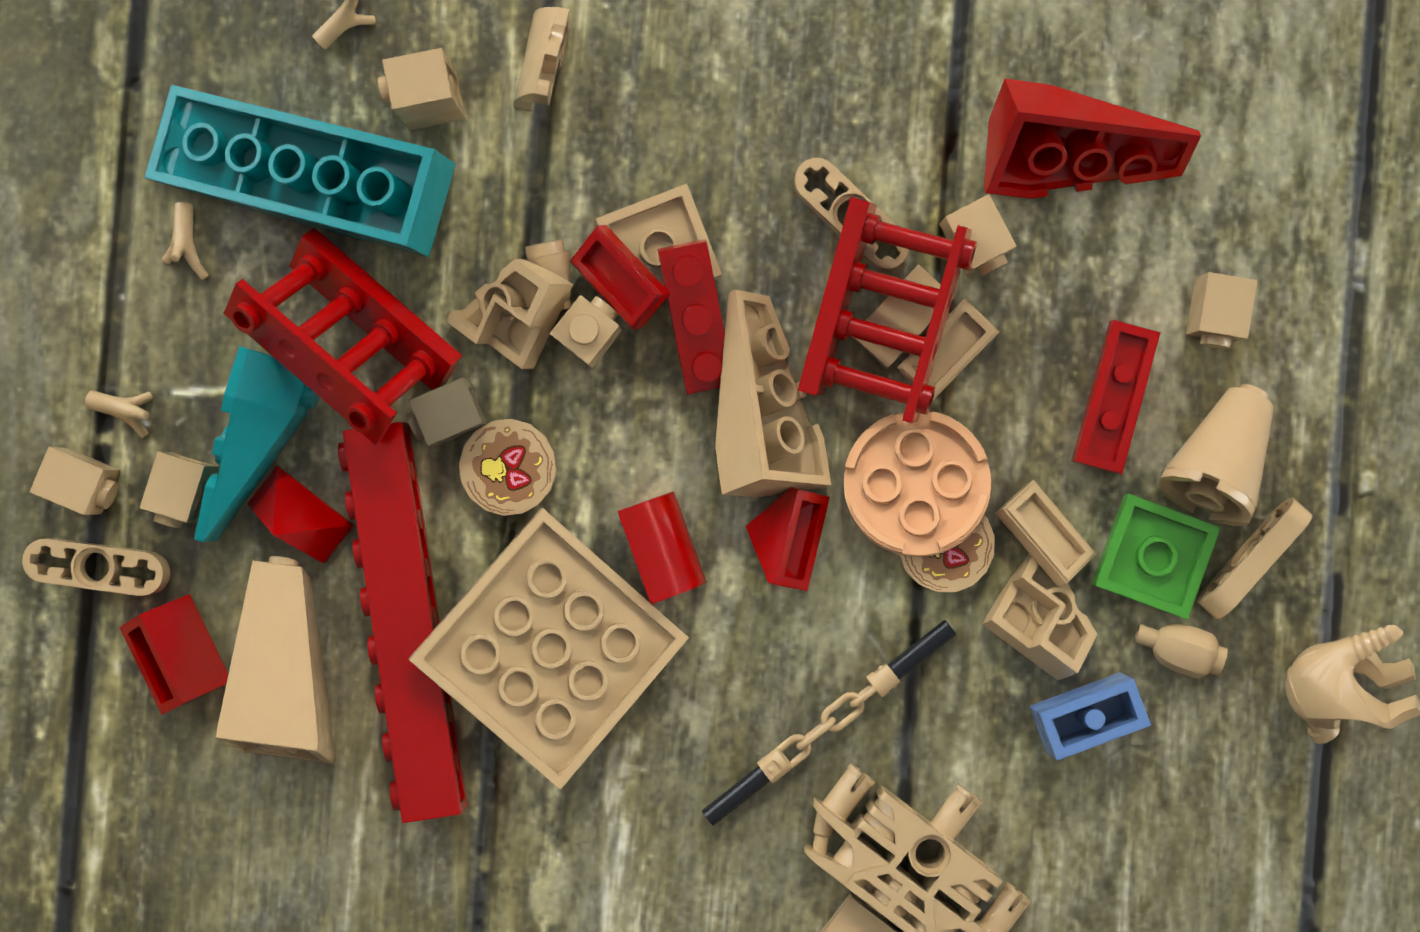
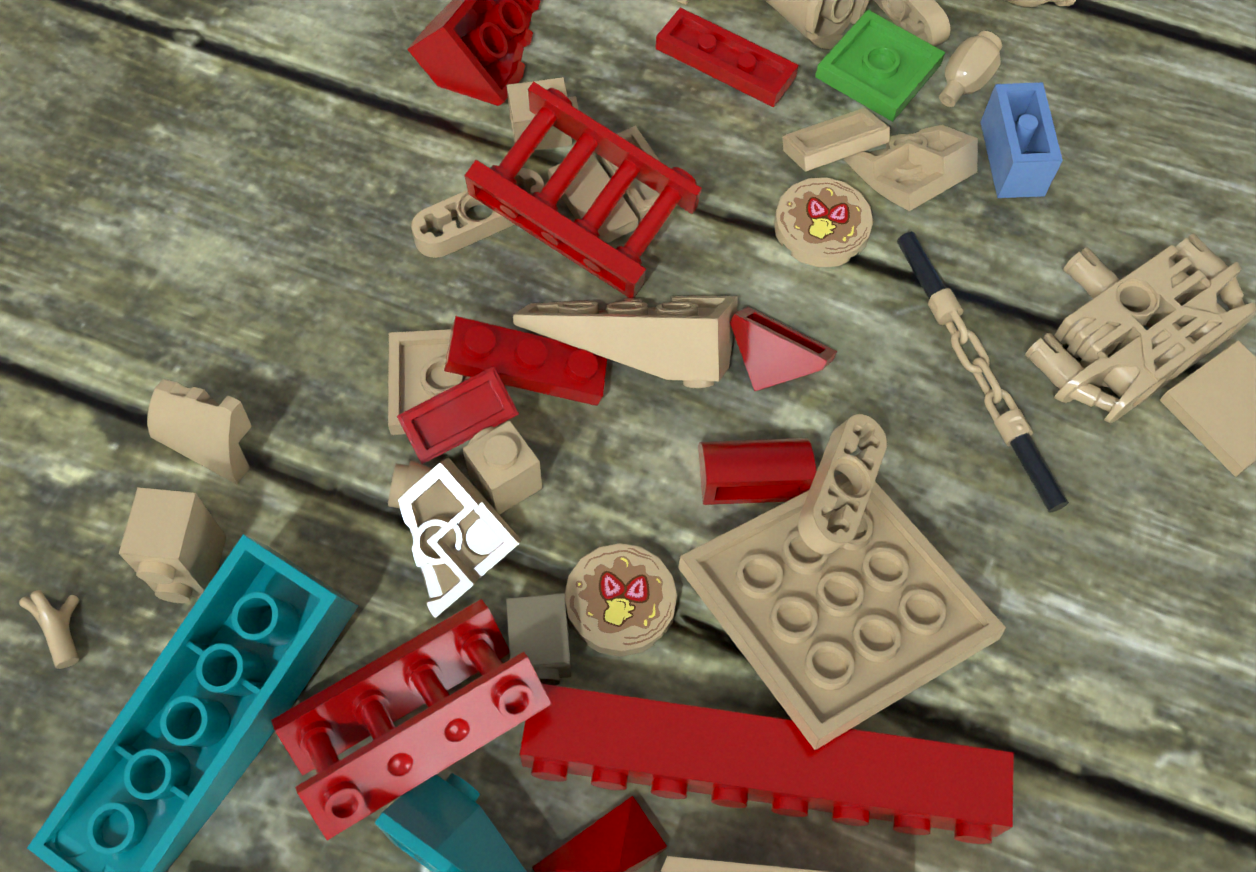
camera: 80 degrees left, 25 degrees down
light nougat tile [844,411,991,557] -> none
none -> tan beam [798,414,887,554]

